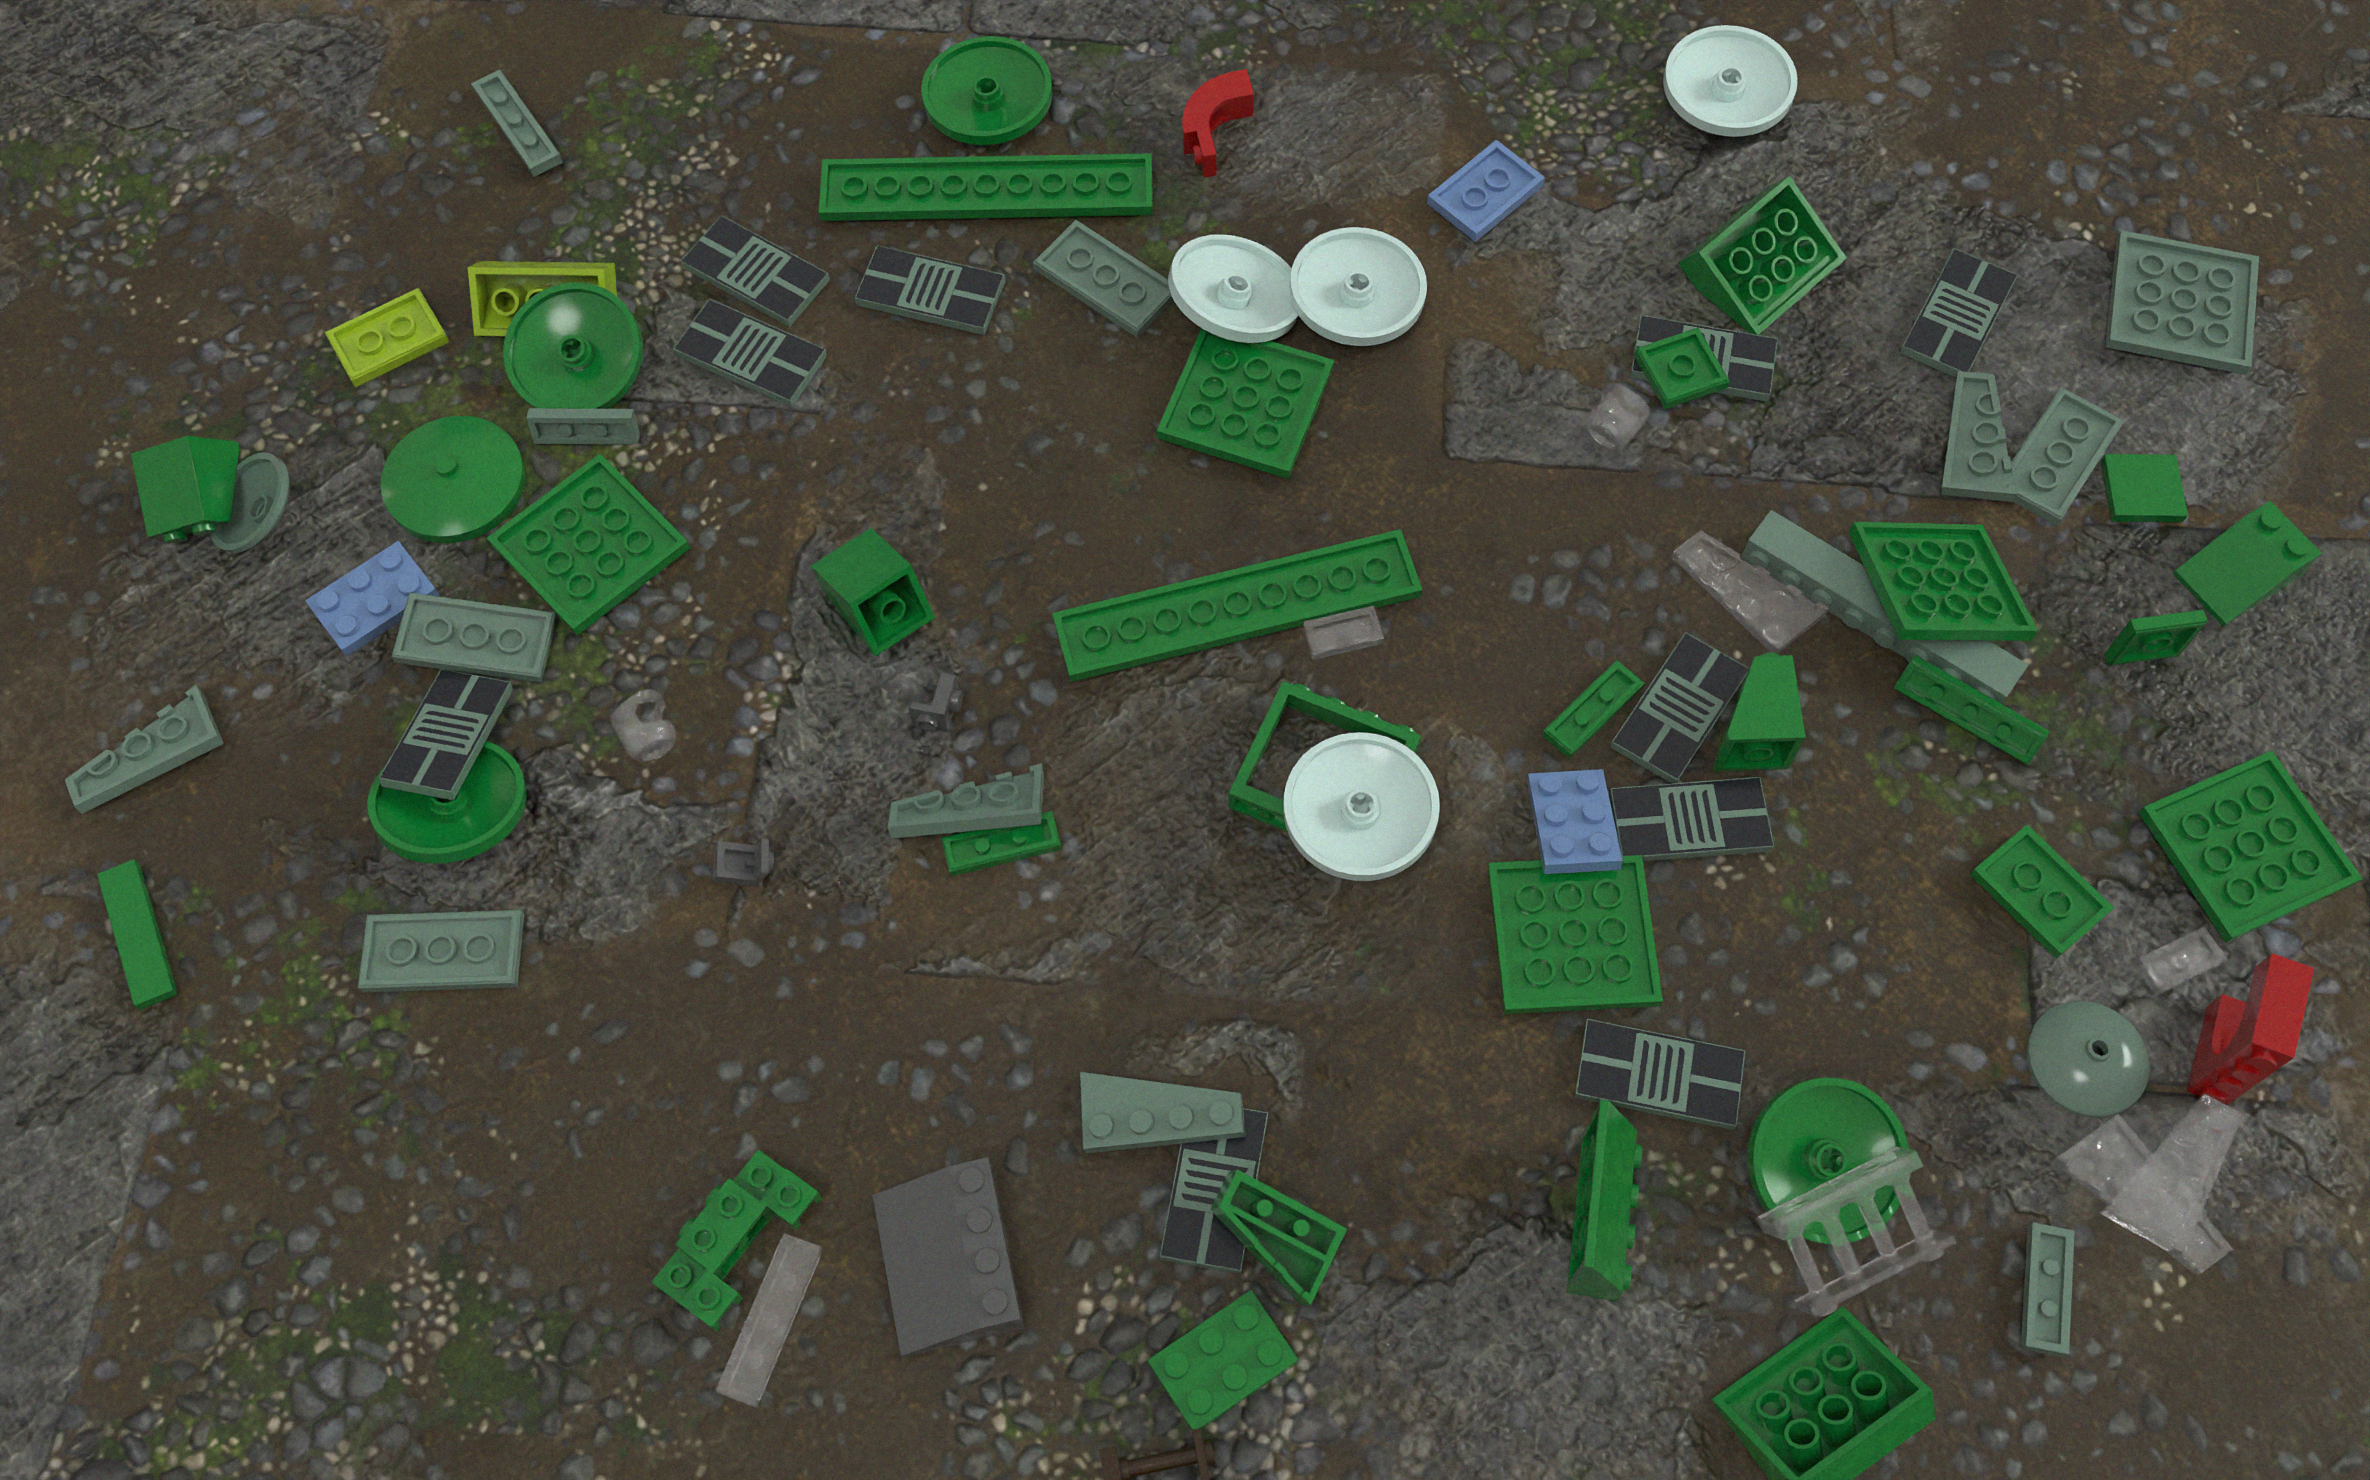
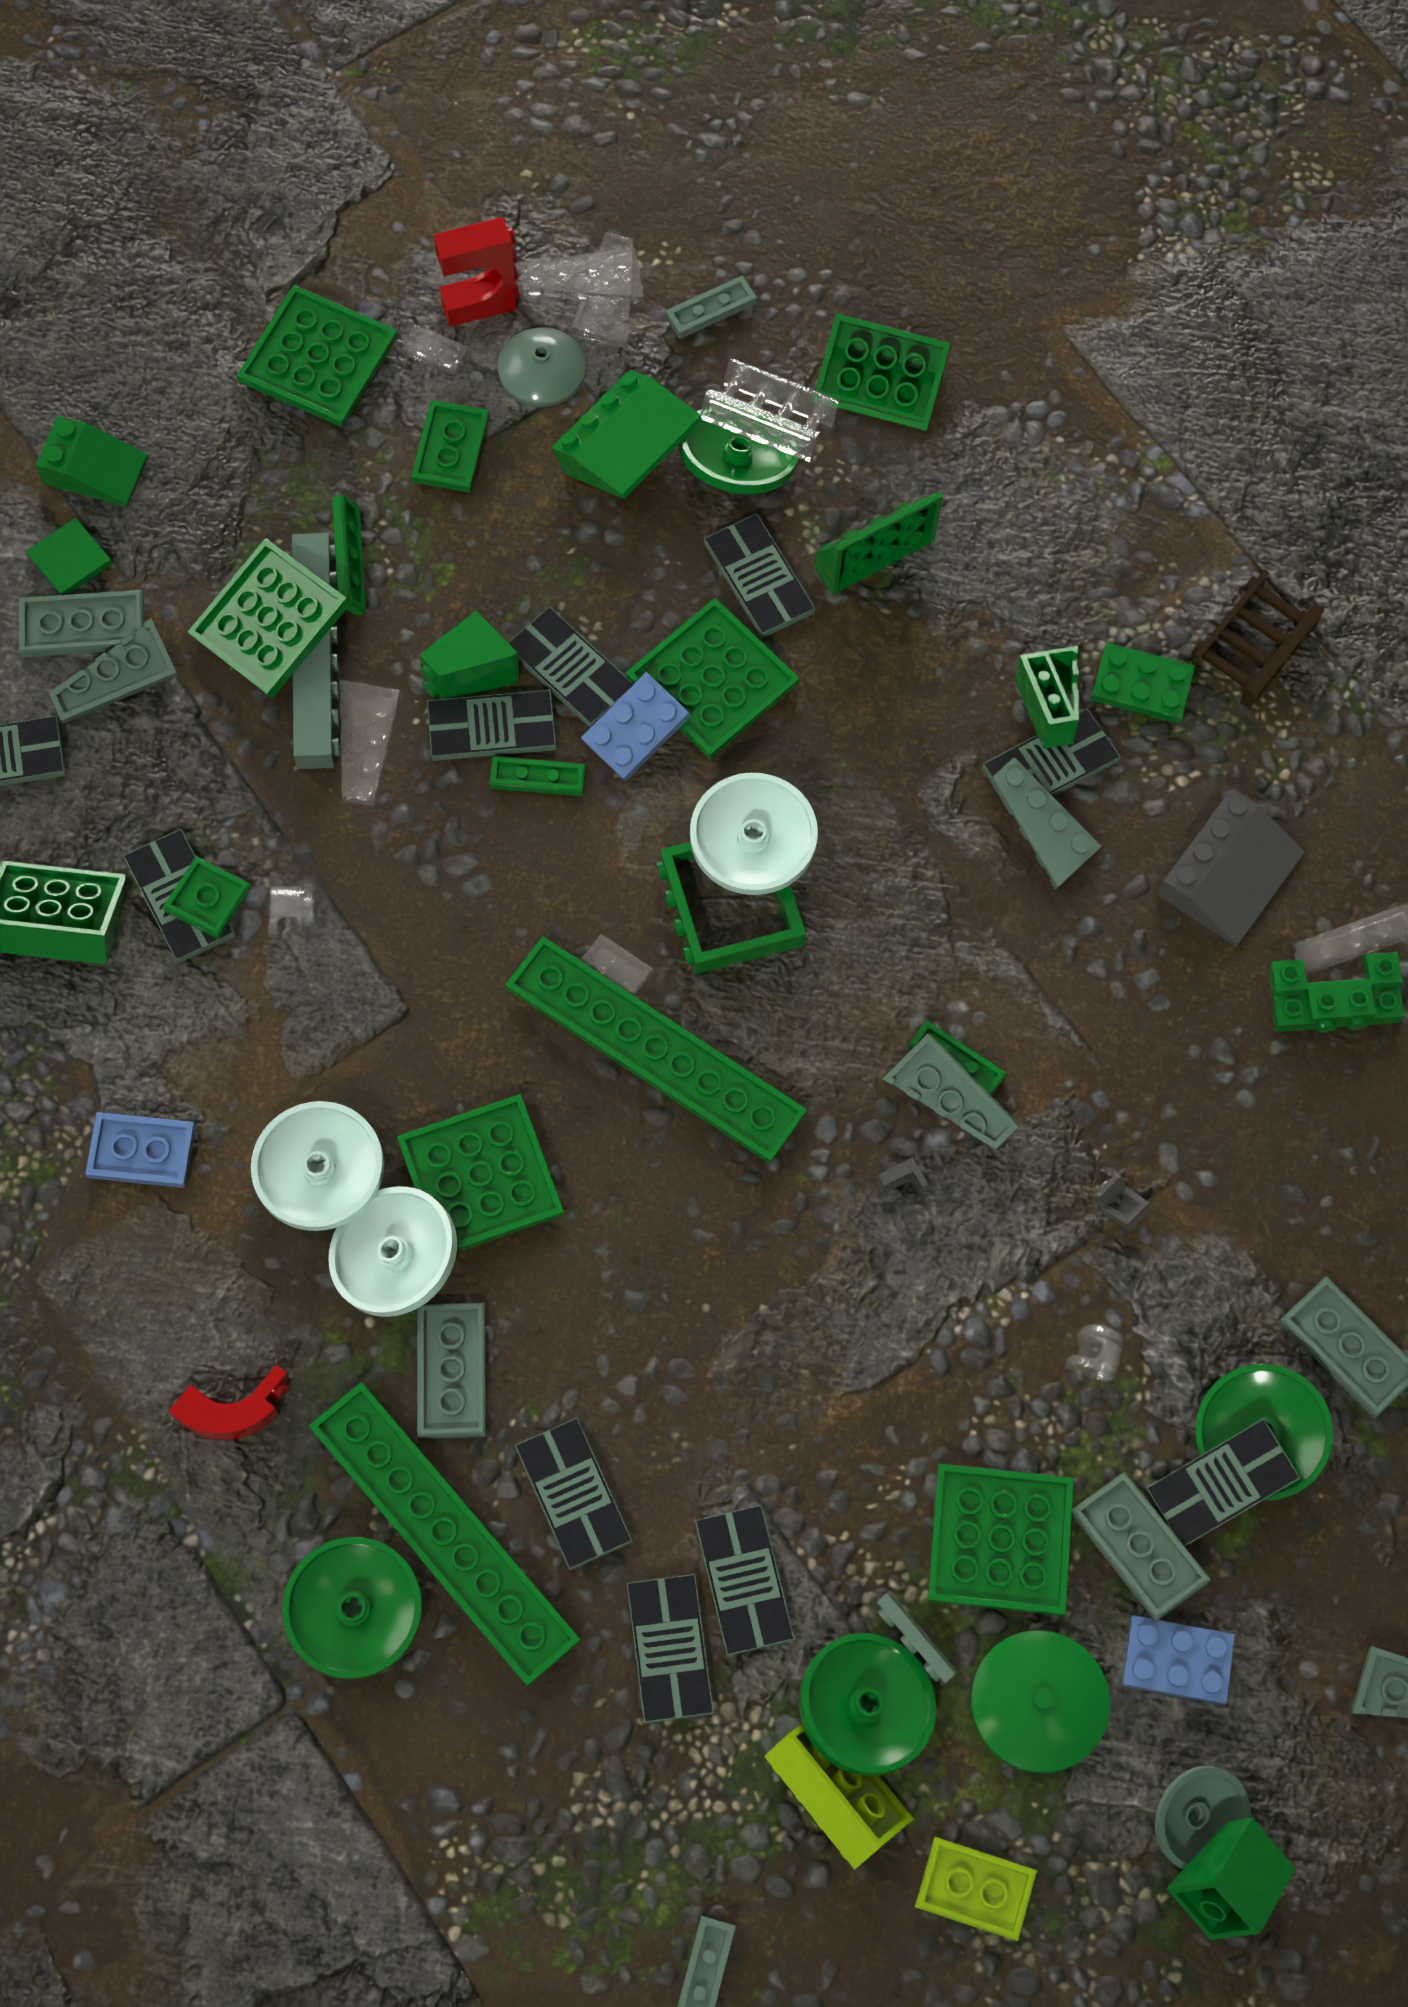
camera: 135 degrees left, 5 degrees up
green slope [811,528,935,656] -> none
green tile [2104,610,2208,666] -> none
none -> green slope [551,370,703,499]

